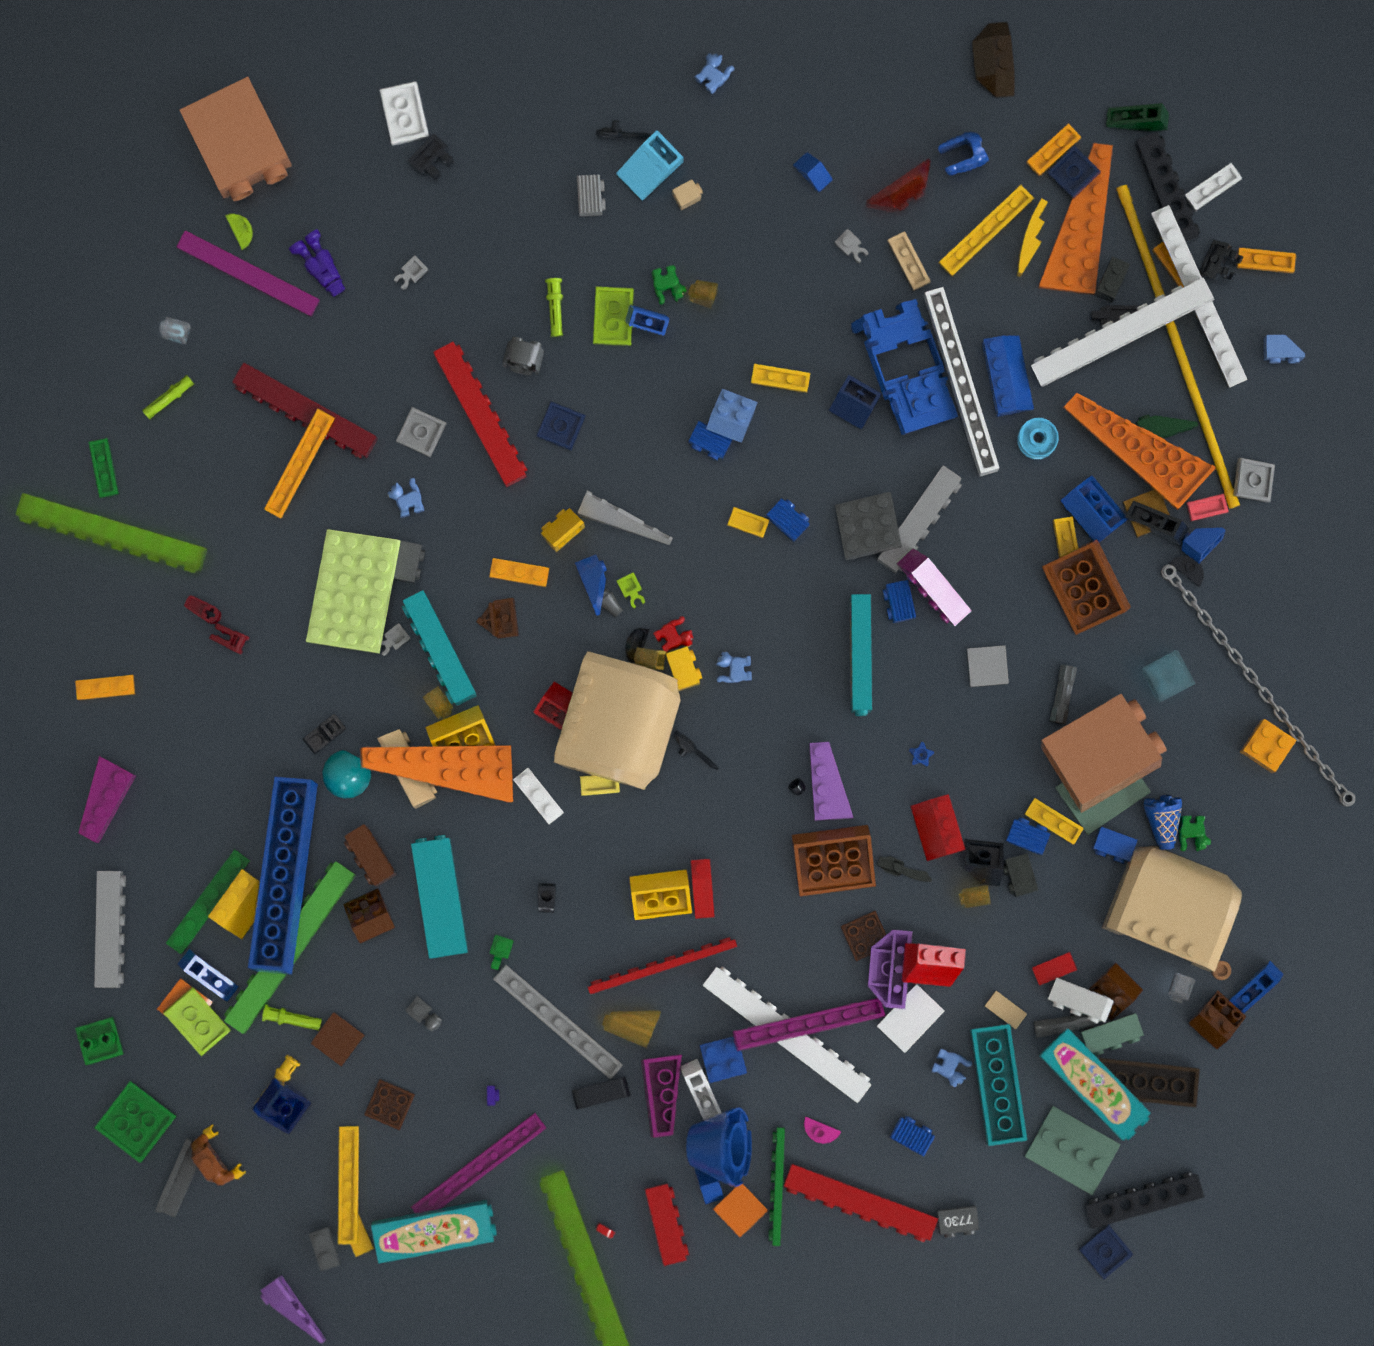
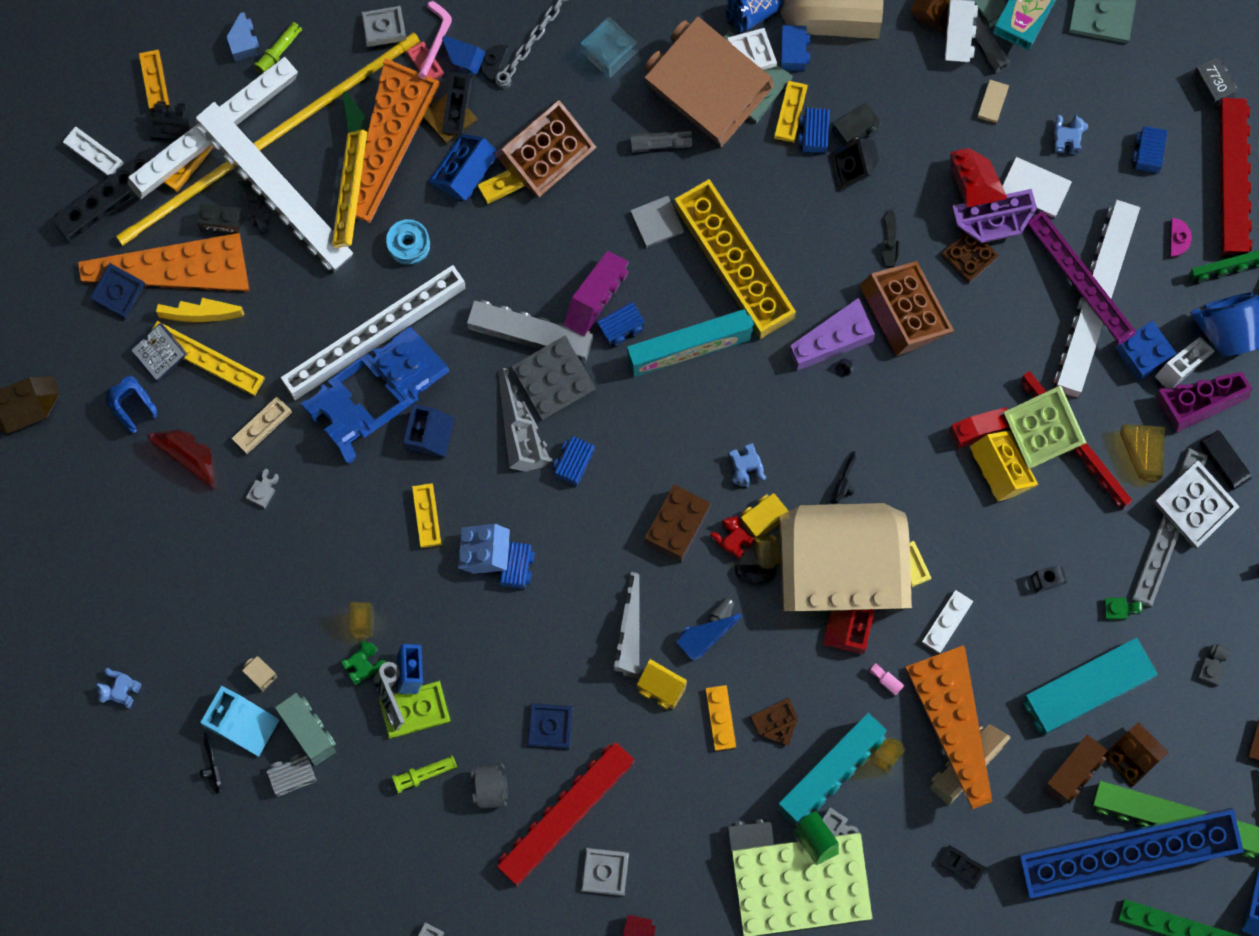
camera: 105 degrees left, 10 degrees down
yellow slope [208,869,260,939] -> none
teal cylinder [322,750,371,799] -> none
medium blue animal [388,478,424,518] -> none
yellow slope [425,705,496,747] -> none
lime plate [616,572,645,609] -> none
yellow tile [727,507,769,538] -> none
blue slope [793,152,833,192] -> none
blue plate [909,742,934,766] -> none
red slope [910,794,965,861] -> none
clear yellow slope [959,885,991,908] -> none
teal brick [970,1024,1027,1146] -> none
blue slope [982,336,1034,417] -> none
light orange plate [1027,123,1081,176] -> none
red slope [1032,952,1077,986] -> none
dark green slope [1106,103,1169,132] -> none
none -> tile [131,323,188,381]
none -> lime pin [253,22,302,75]
none -> sand green brick [275,693,336,766]
none -> yellow tile [332,129,367,248]
none -> light grey door [374,662,405,731]
none -> bright pink piece [418,1,452,79]
none -> light grey wedge [498,368,555,472]
none -> reddish brown brick [645,484,711,563]
none -> yellow brick [674,179,796,339]
none -> white wing [727,28,777,70]
none -> green brick [794,811,839,866]
none -> bright pink bar [869,663,904,697]
none -> yellowish green plate [1004,386,1086,469]
none -> plate [1153,460,1239,549]

